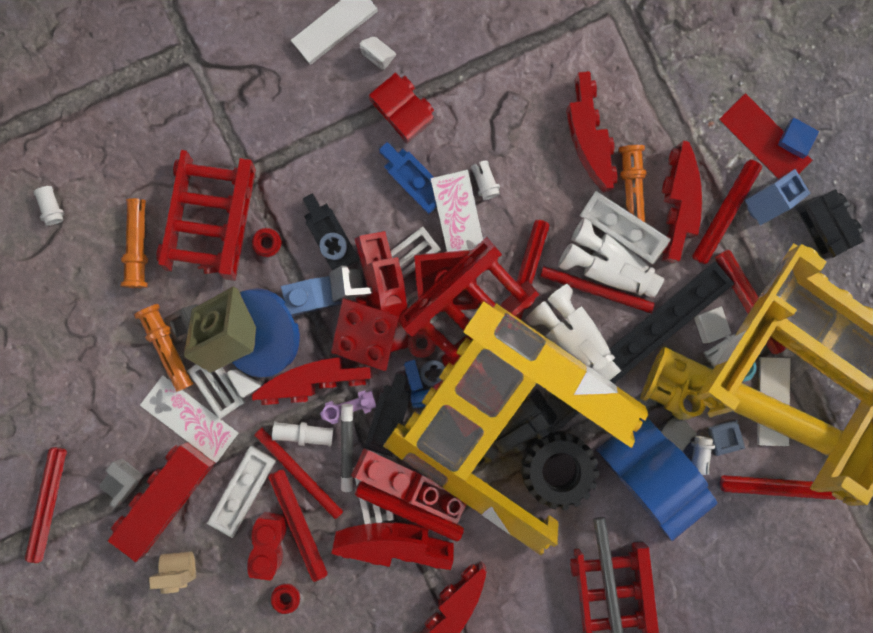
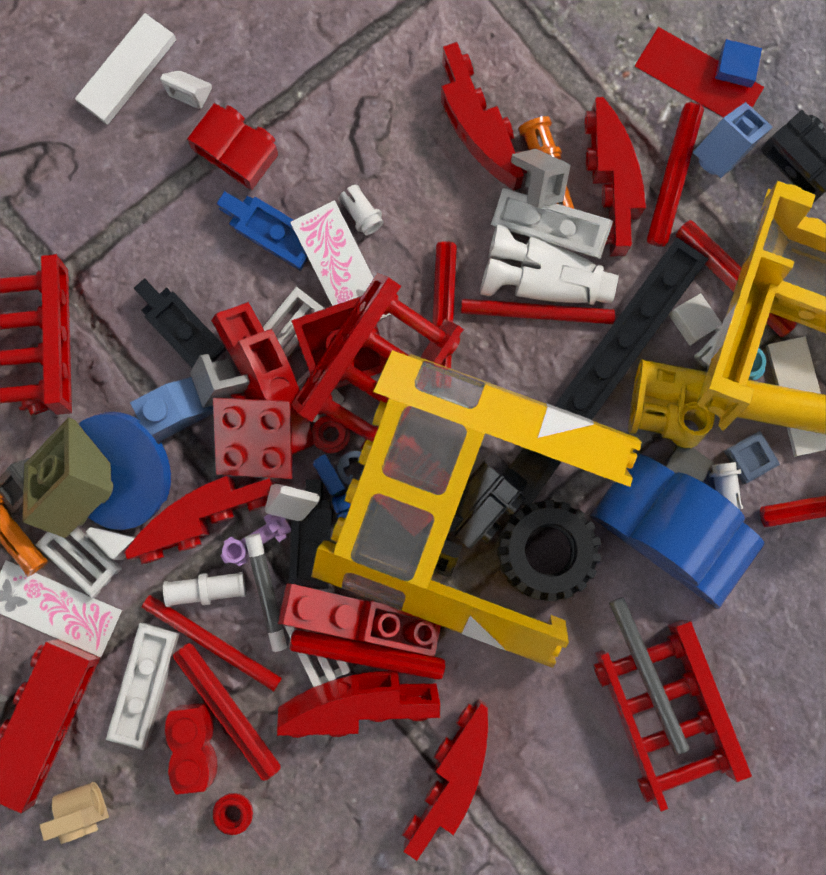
camera: 10 degrees left, 5 degrees down
red plate [252,228,282,257] -> none
sand blue bush [319,233,347,260] -> none
white piece [525,284,621,381] -> none
none -> white slope [265,483,320,521]
none -> light grey panel [511,149,571,208]

